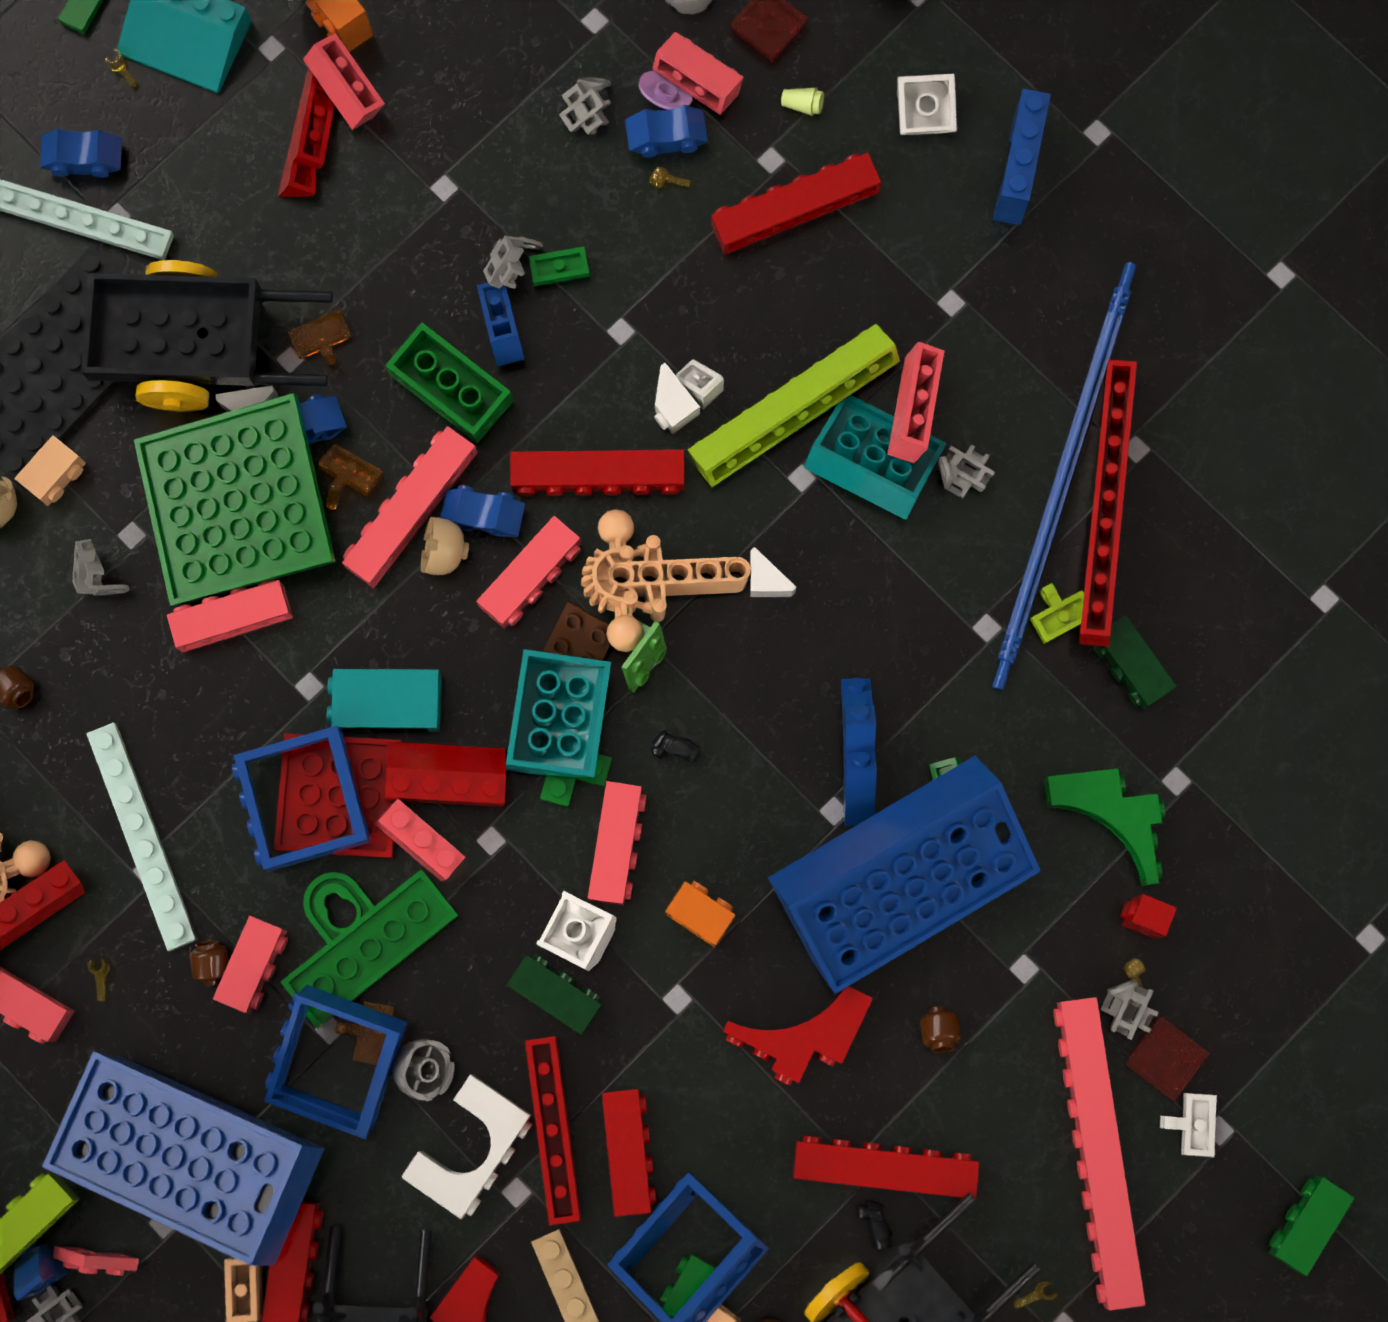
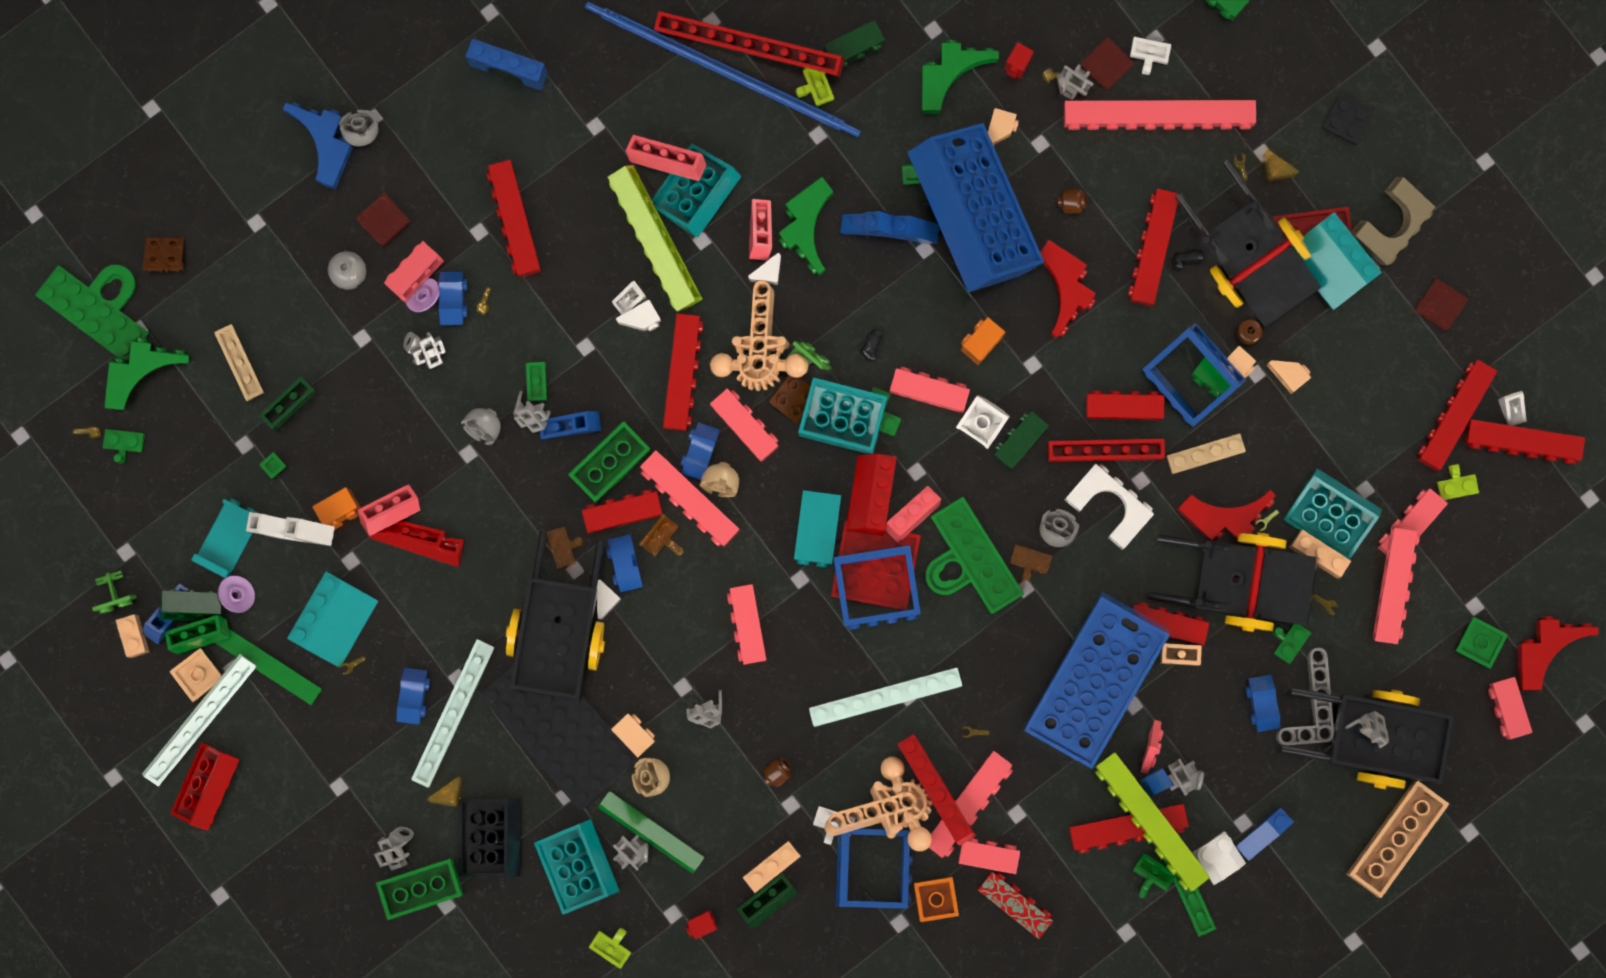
camera: 85 degrees left, 5 degrees up
green plate [134,393,336,607] -> none
reddish brown head [189,940,229,986] -> none
coral brick [213,915,288,1014] -> none
blue window [264,984,408,1140] -> none
yellowish green cone [781,88,824,116] -> none
white slope [897,74,957,135] -> none
light grey piece [938,444,995,499] -> none
none -> light grey cylinder [461,408,501,445]
none -> red brick [582,489,663,534]
none -> coral slope [749,199,772,260]
none -> green arch [778,177,834,276]
none -> light nougat slope [988,108,1019,145]

